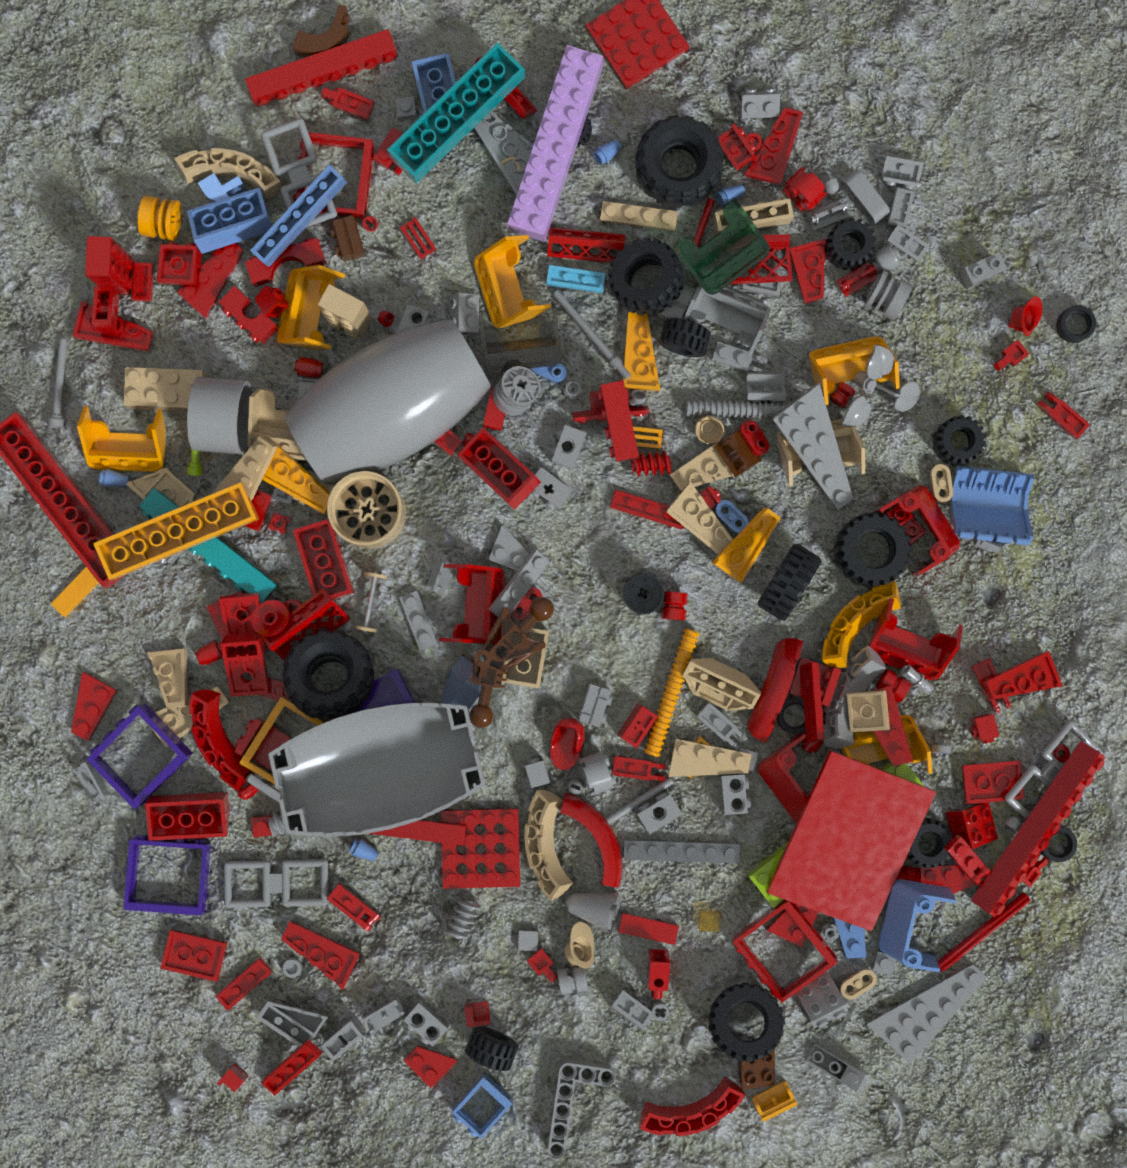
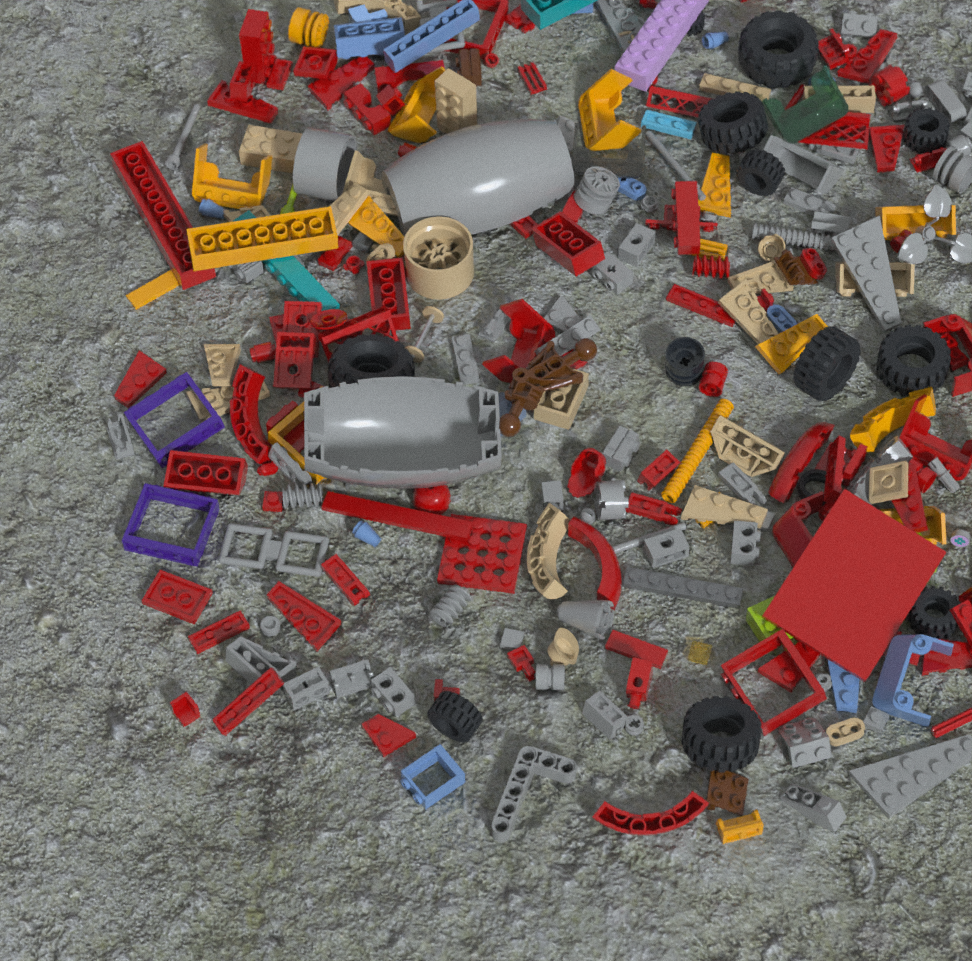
camera: 20 degrees right, 30 degrees down
none -> tan plate [366,243,395,265]

